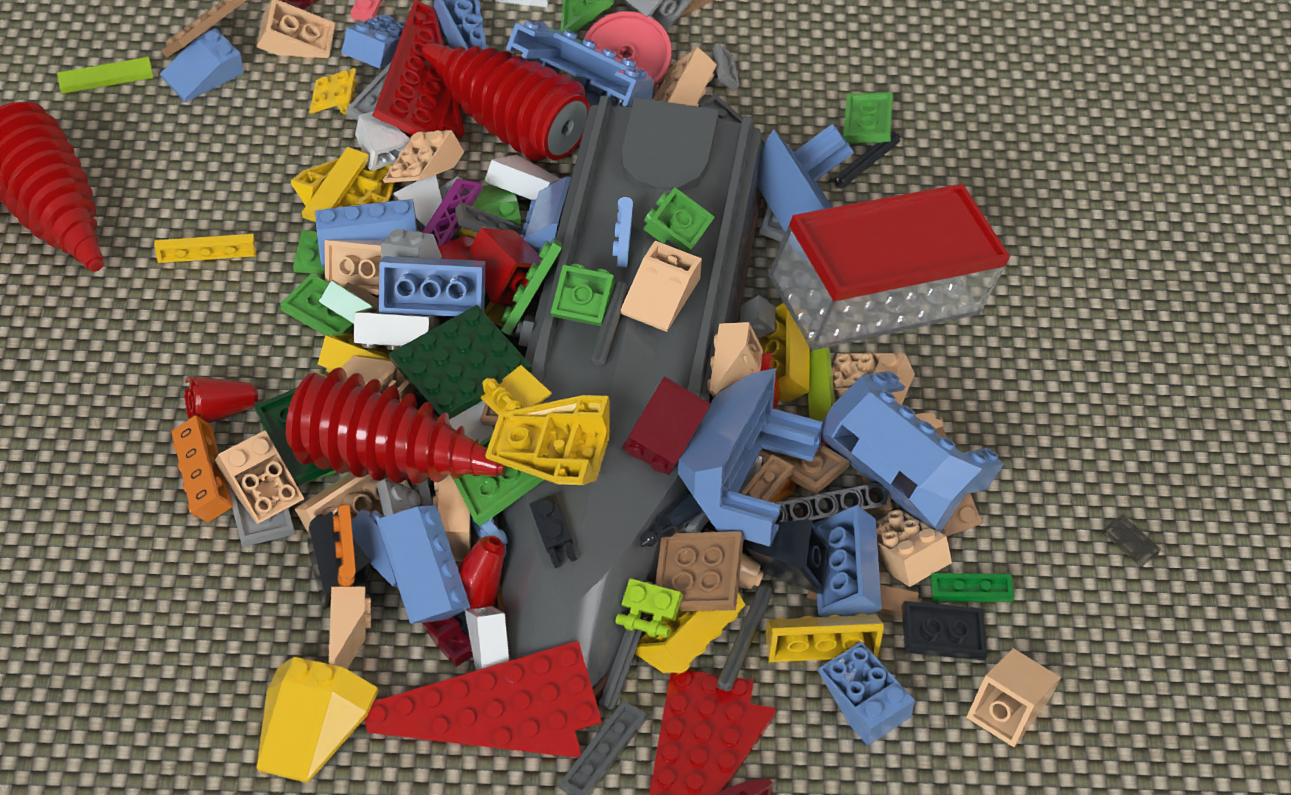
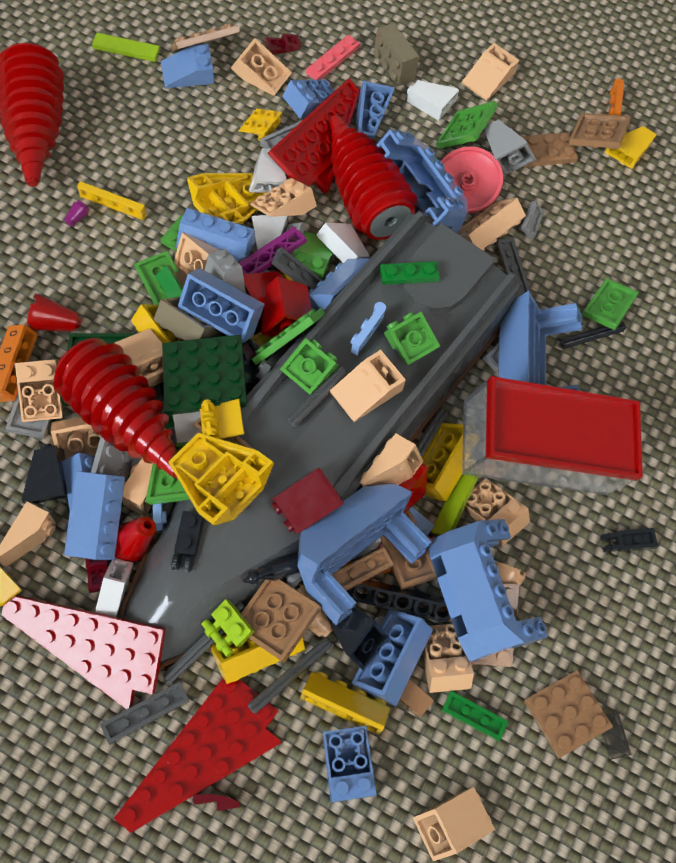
camera: 20 degrees right, 15 degrees up
yellow tile [302,147,369,222] -> none
orange plate [333,505,356,587] -> none
light grey brick [740,295,776,339] -> none
black tile [902,601,987,661] -> none
none -> magenta cone [64,200,89,227]
none -> green plate [379,261,440,285]
none -> medium nougat plate [524,670,613,759]
none -> black hinge [600,528,658,553]

